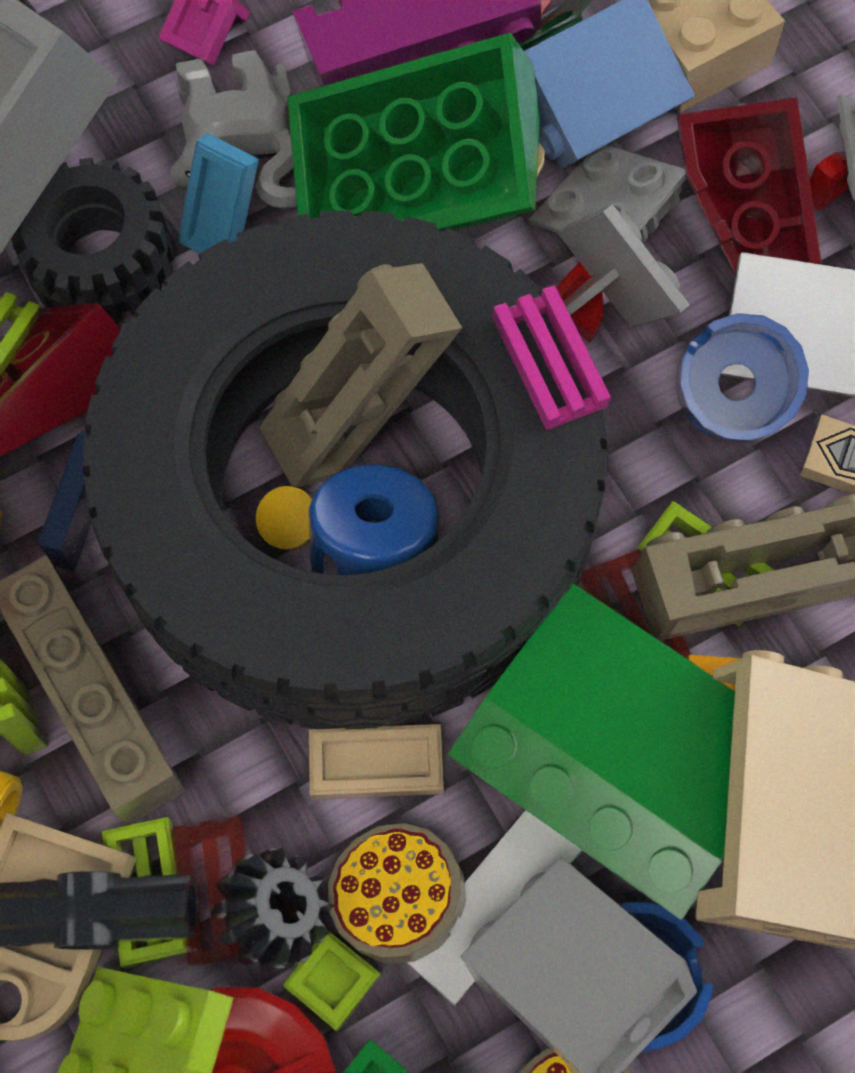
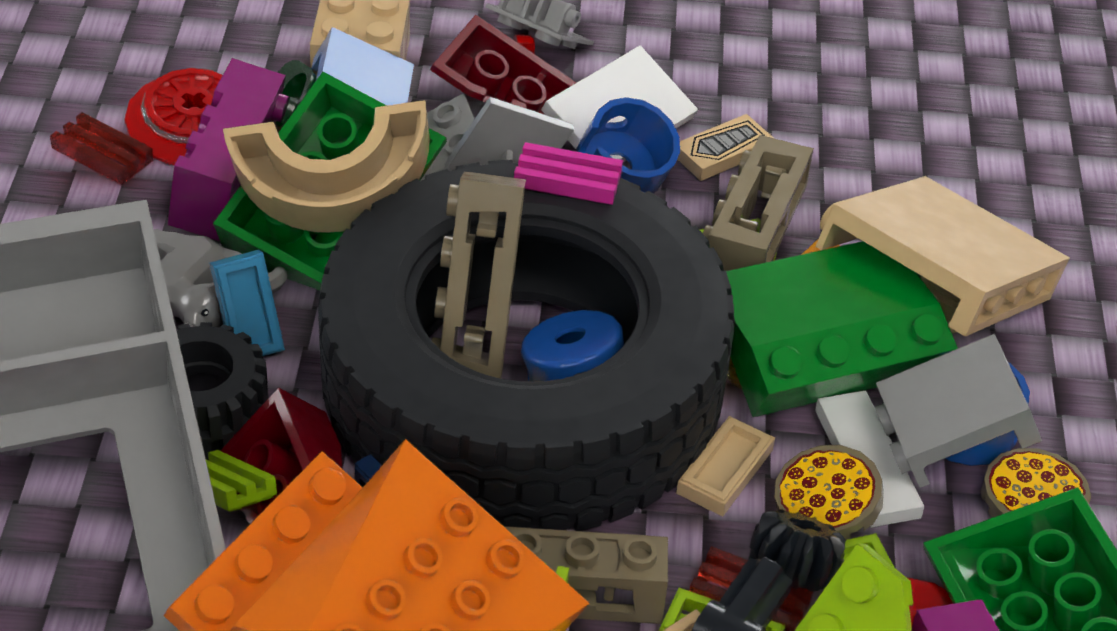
camera: 60 degrees left, 25 degrees down
none -> tan brick [223,100,430,232]

